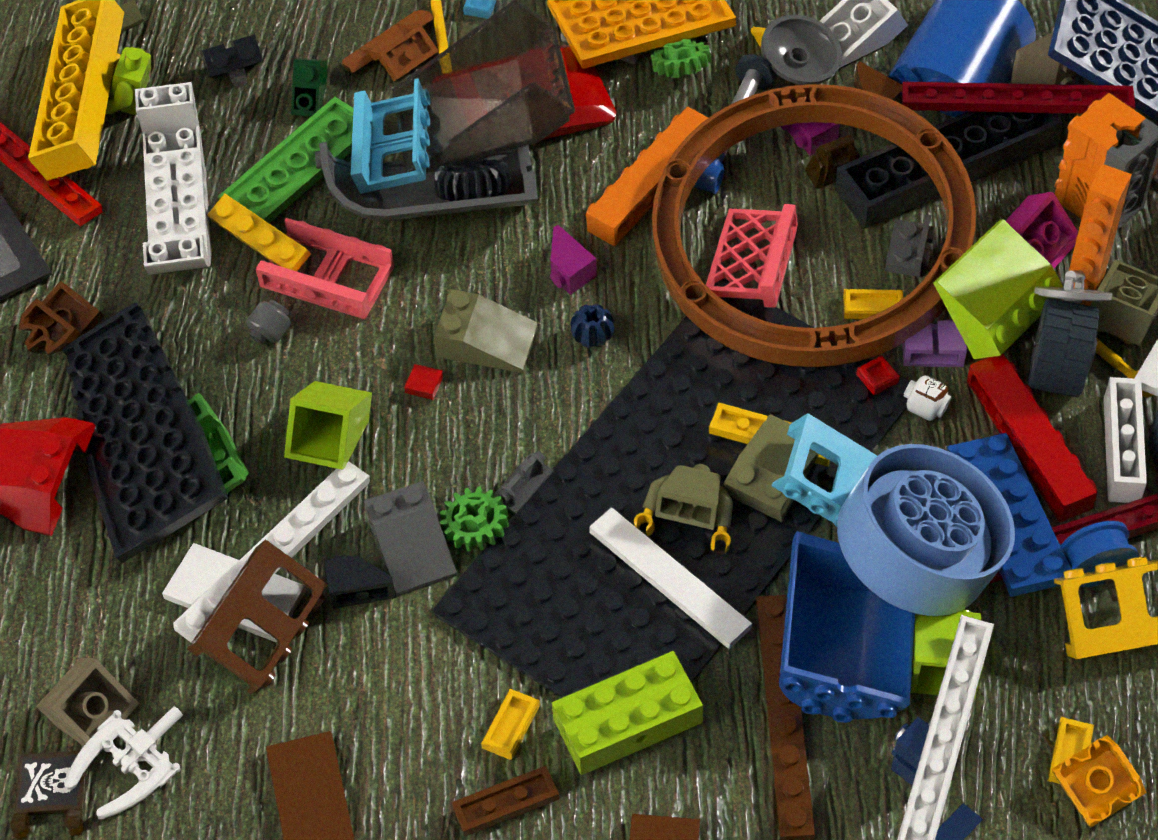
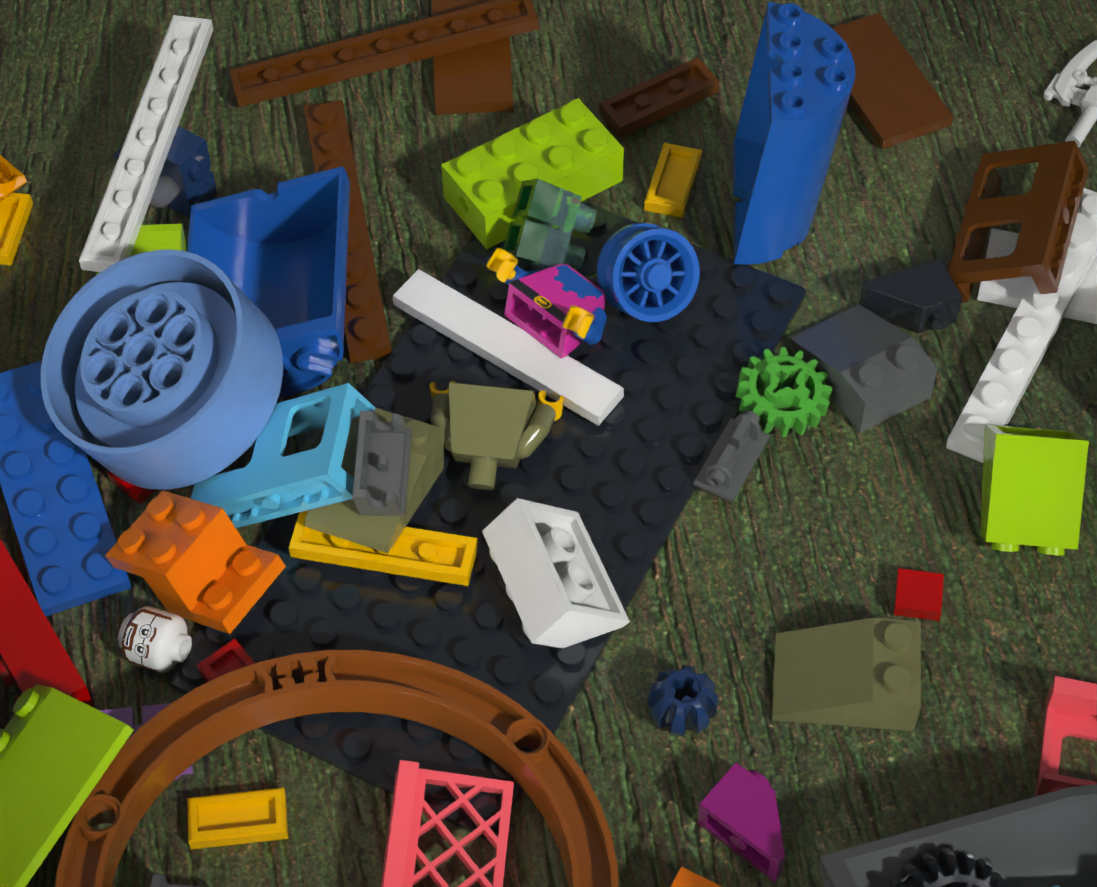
camera: 170 degrees right, 0 degrees up
none -> orange bracket [105,490,286,634]
none -> dark grey hinge [352,411,412,516]
none -> white slope [482,498,630,648]
none -> torso [486,248,607,359]
none -> hips [503,179,597,269]
none -> blue wheel [597,222,700,322]
none -> blue cylinder [732,2,855,265]

